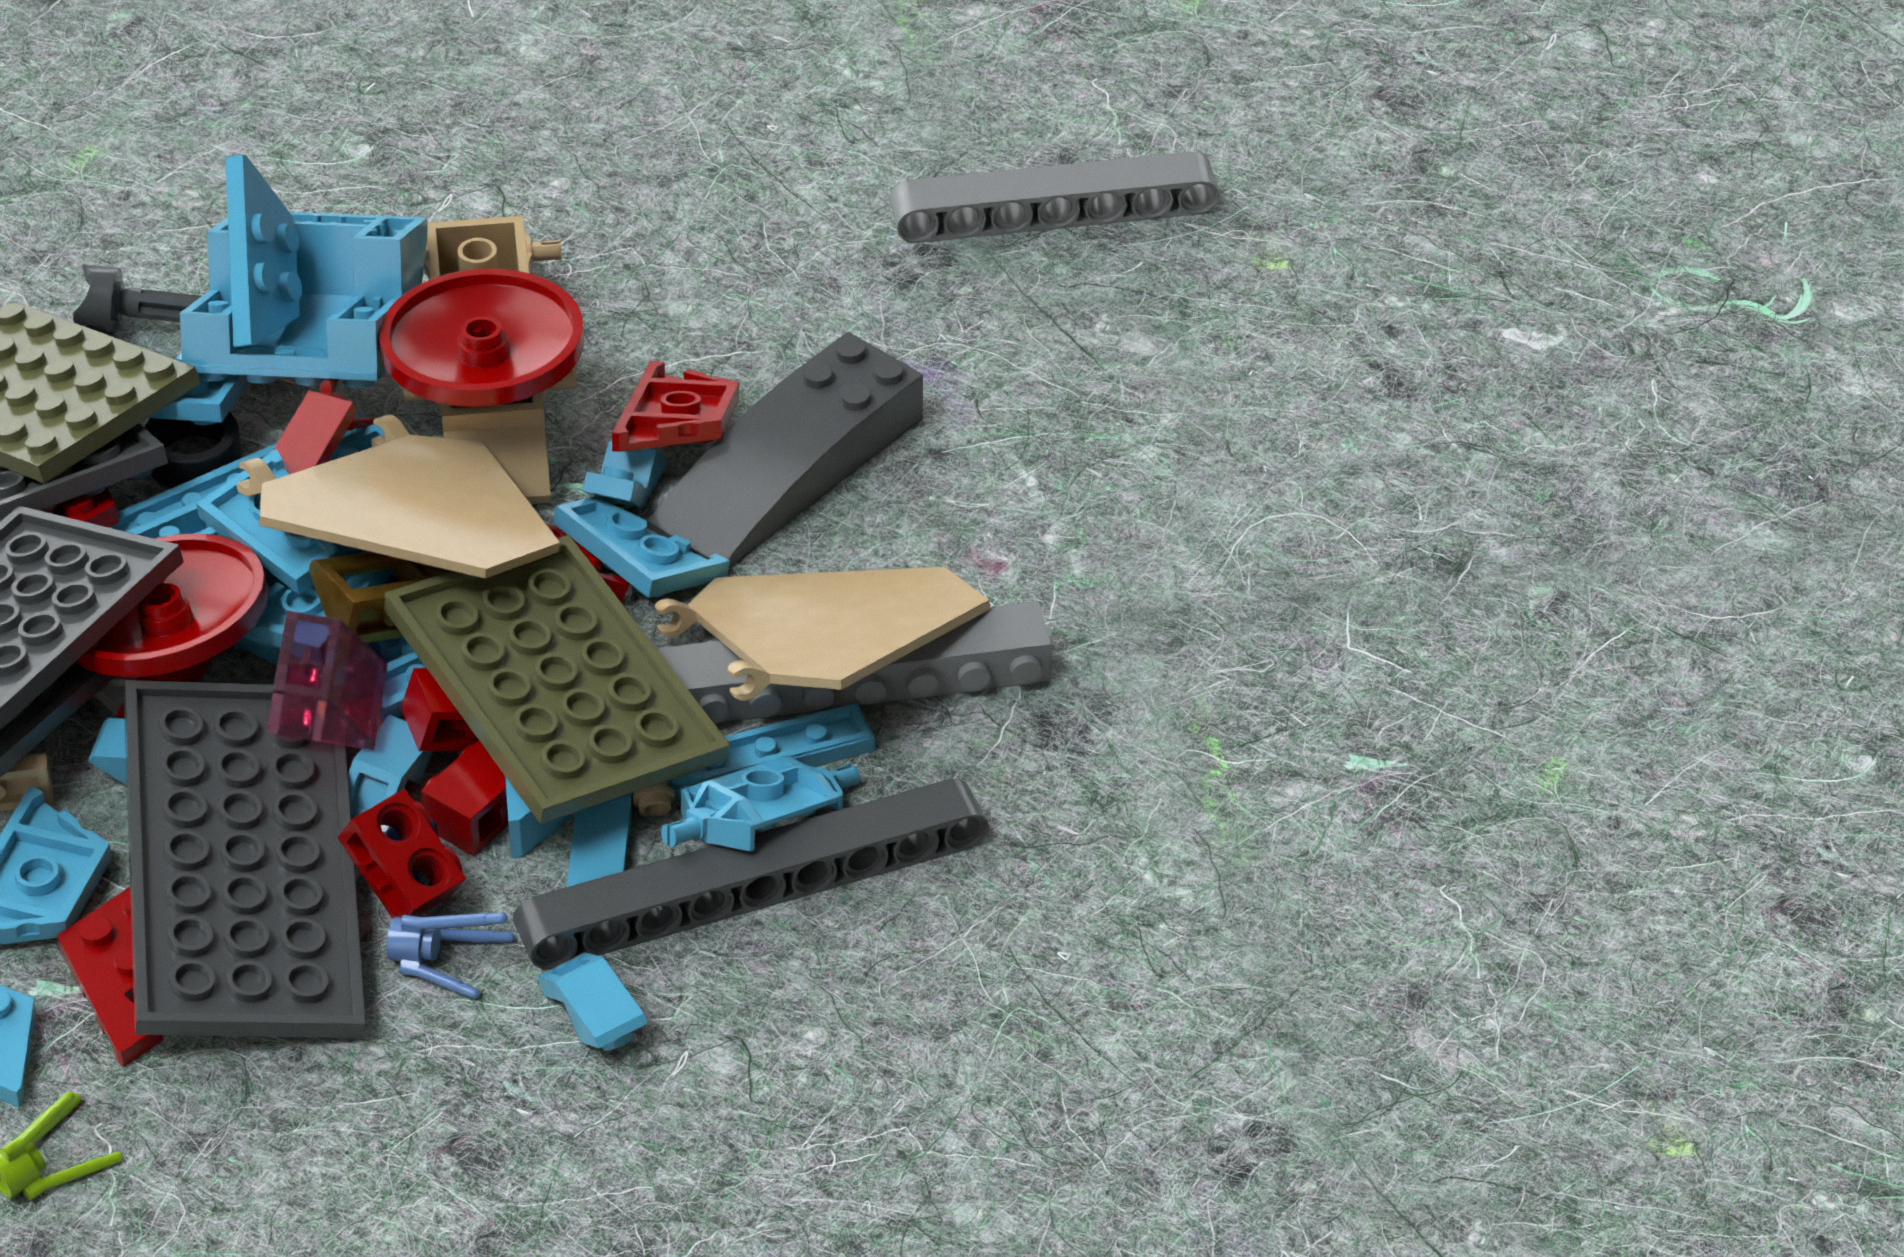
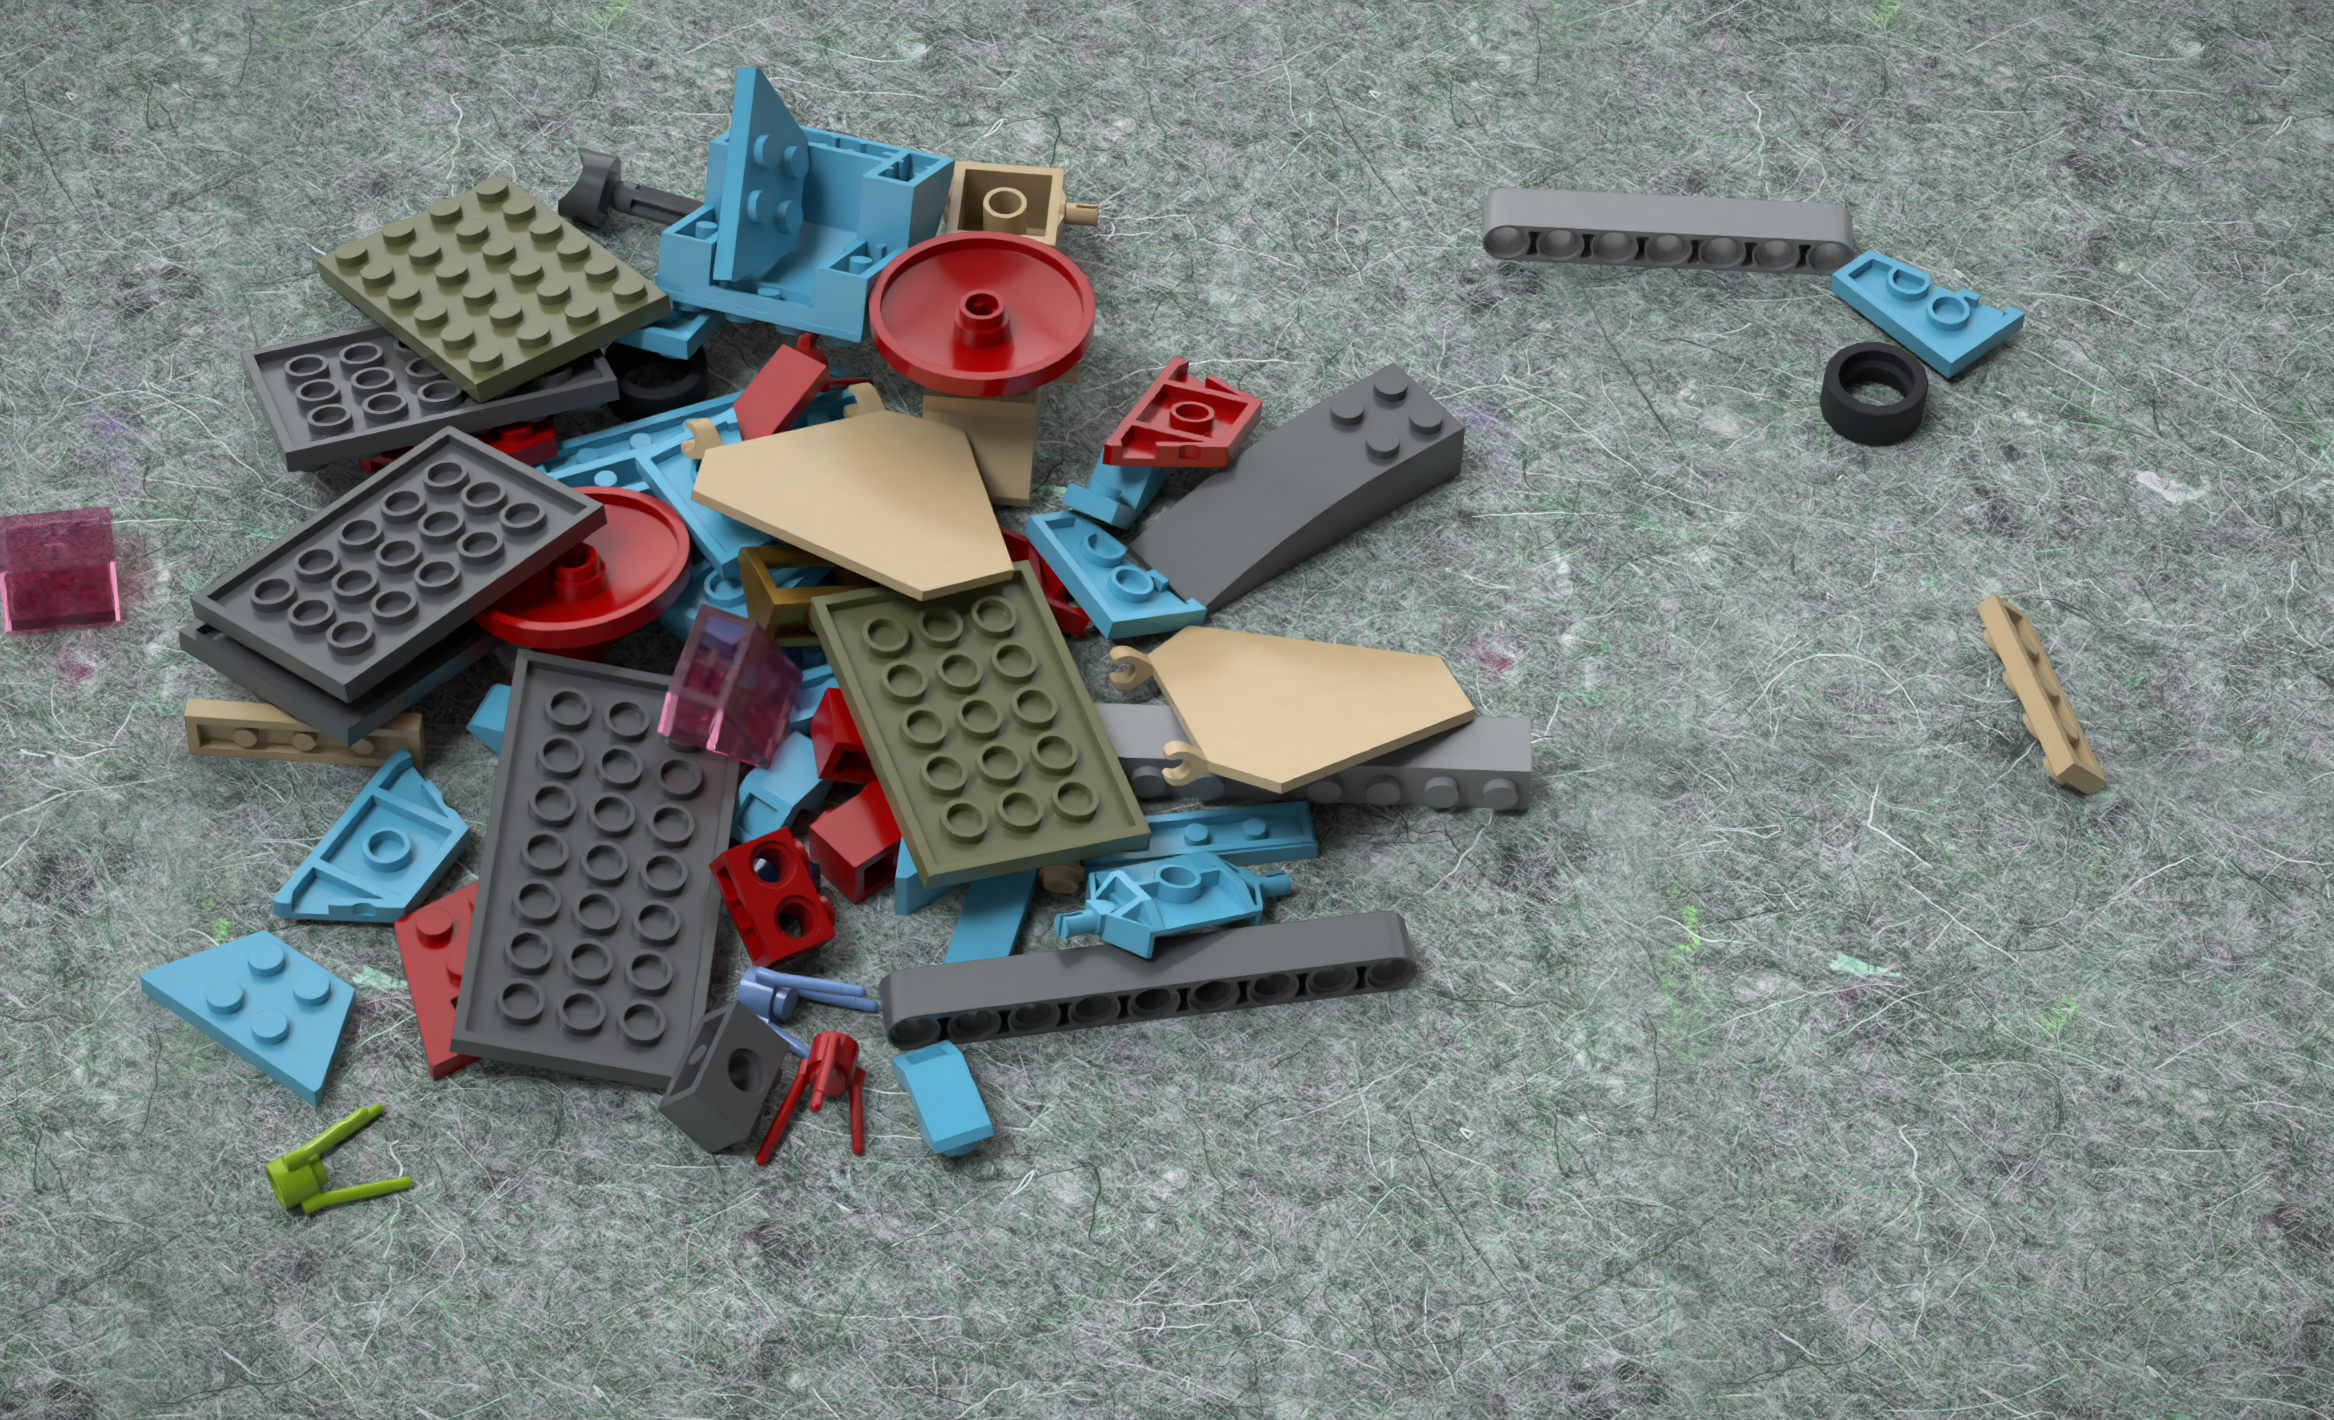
camera: 10 degrees right, 5 degrees up
none -> dark grey brick [657,1000,790,1154]
none -> red plant [755,1031,866,1165]
none -> black tyre [1819,342,1929,445]
none -> medium azure wing [1830,249,2025,379]
none -> tan plate [1977,593,2107,795]

